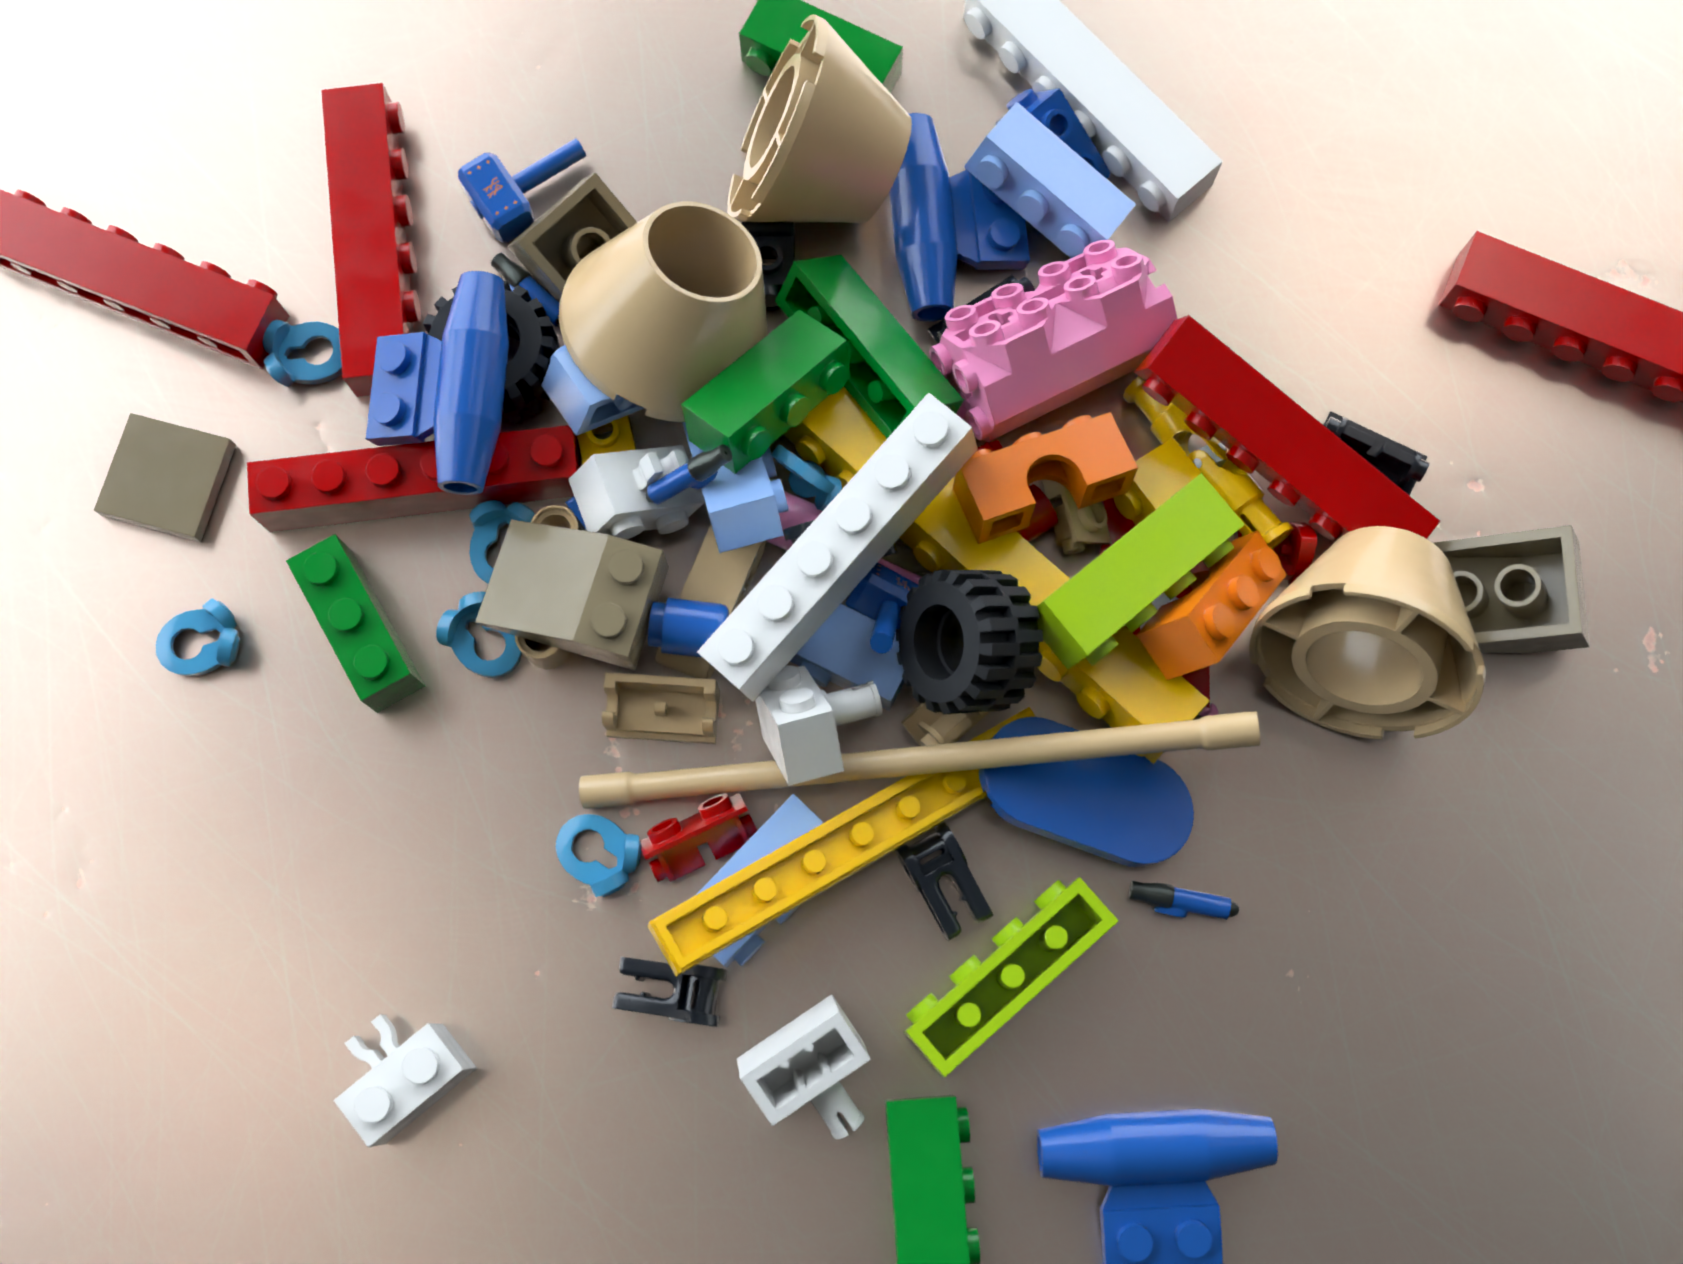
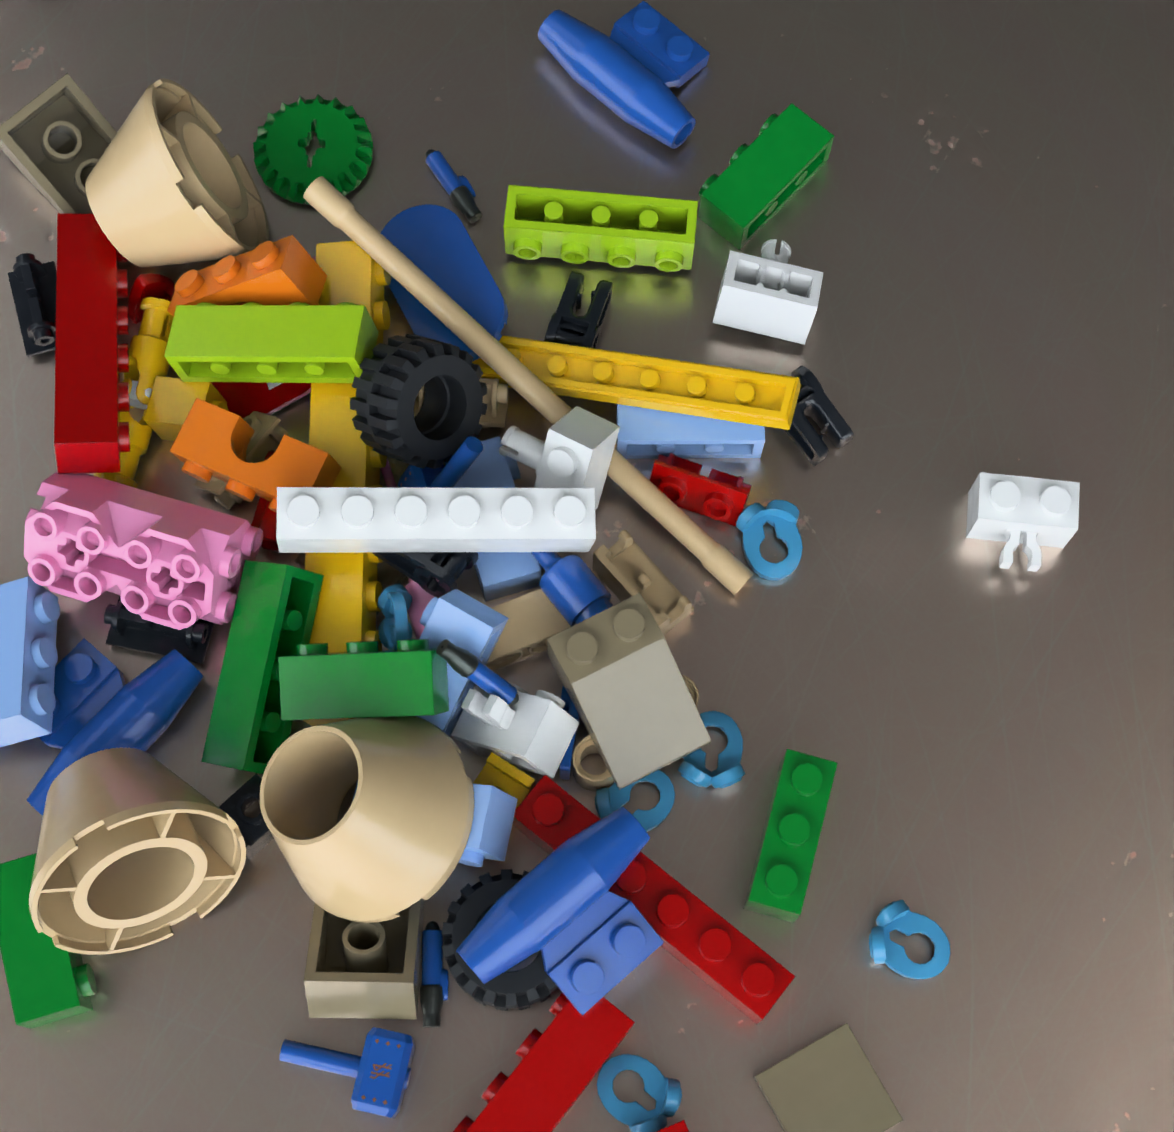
camera: 135 degrees left, 5 degrees down
none -> green gear [253,94,373,204]

